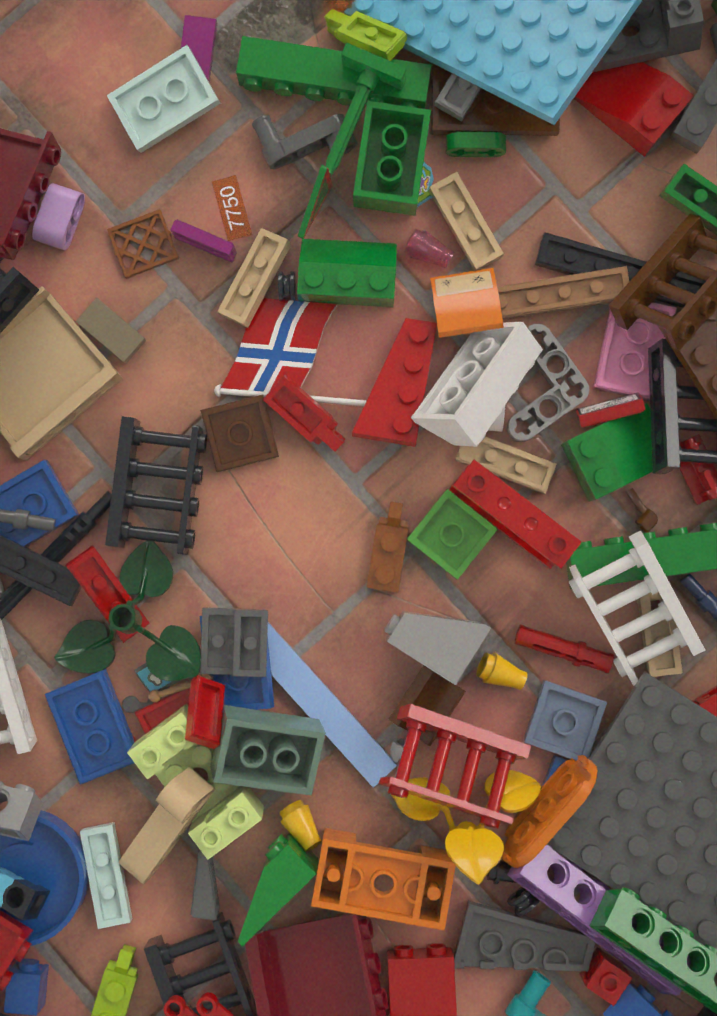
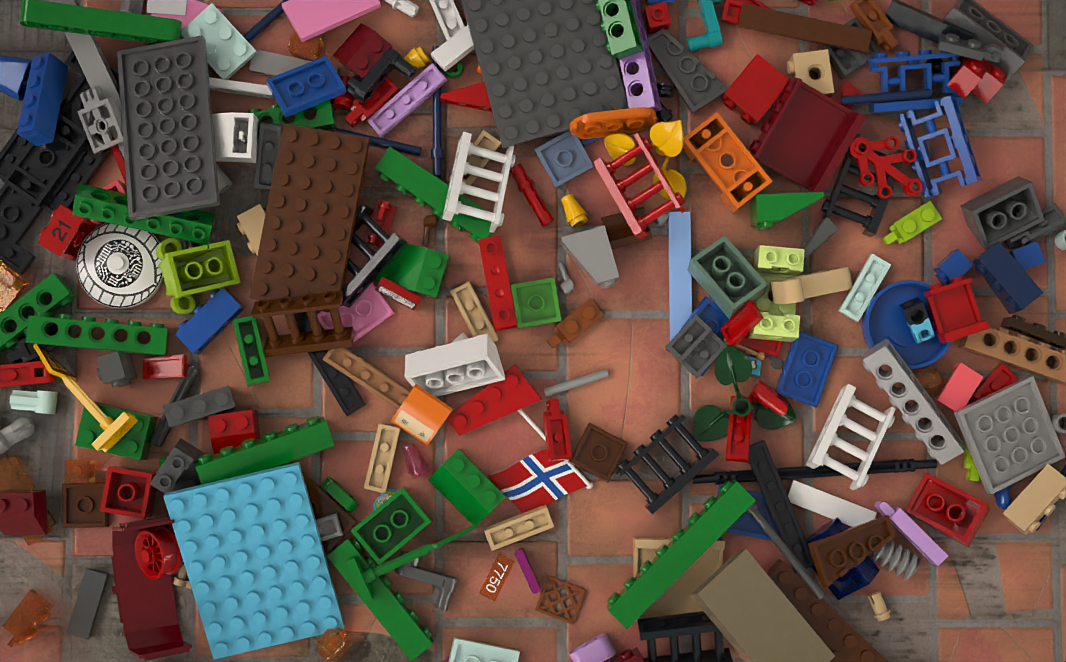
camera: 140 degrees left, 0 degrees up
dark tan tile [76,297,146,364] -> none
black bush [278,271,296,301] -> none
yellow cone [279,800,322,852] -> none
lime hinge [324,9,407,61] -> none
light grey beam [507,324,589,442] -> none
none -> green brick [194,416,334,485]
none -> light grey bar [544,369,609,397]
none -> light grey hand [558,263,574,295]
none -> green brick [606,479,756,629]
none -> red hinge [749,380,789,416]

